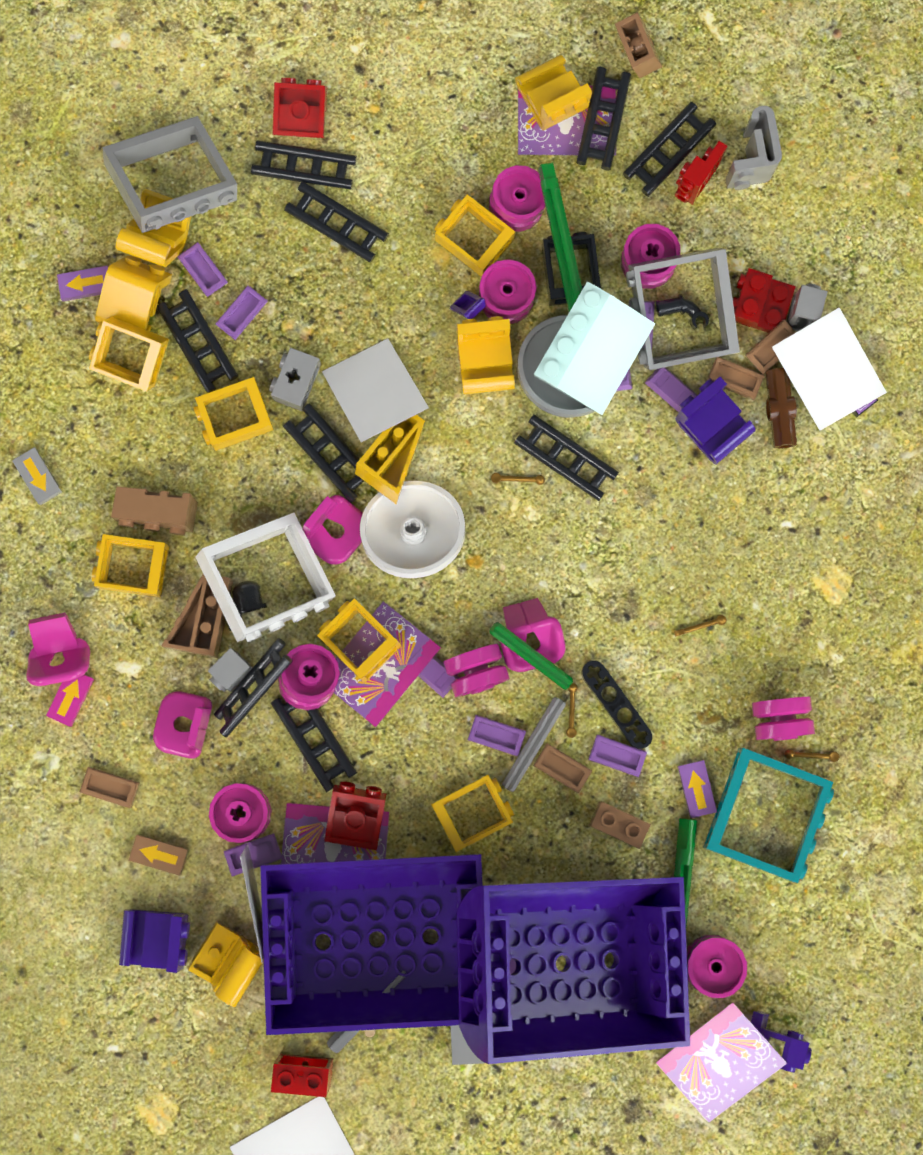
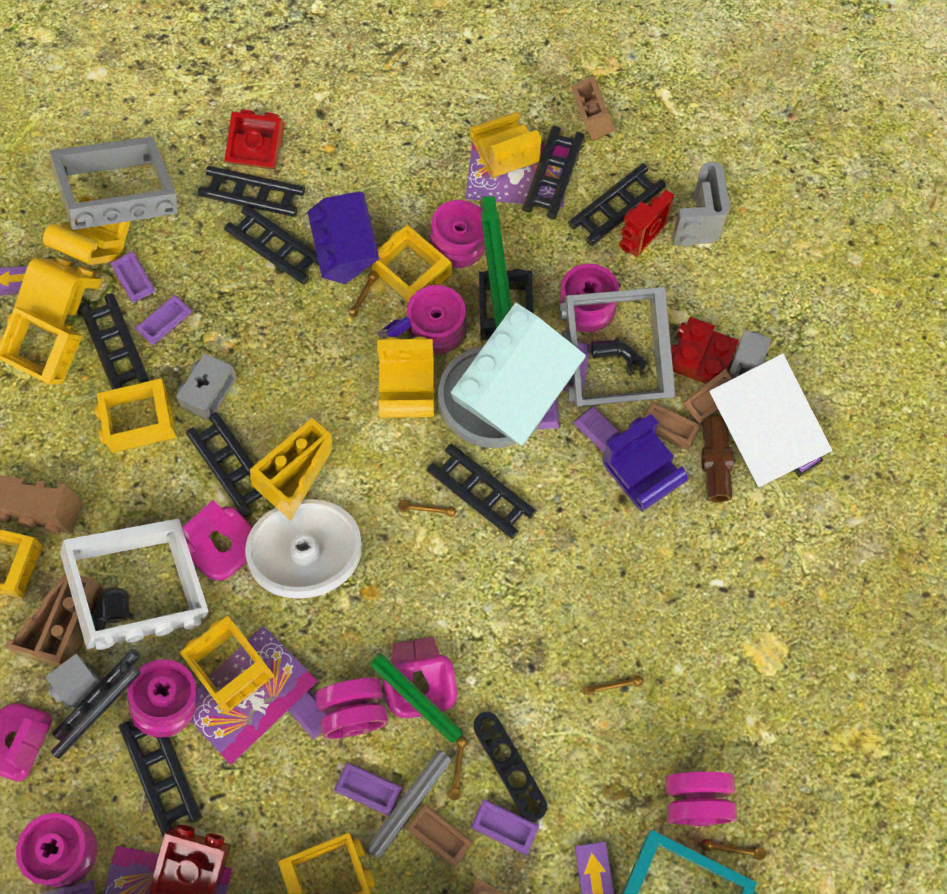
camera: 10 degrees right, 15 degrees down
white sticker [322,338,429,442] -> none
none -> dark purple slope [307,191,380,284]
none -> pearl gold hinge [349,271,378,317]

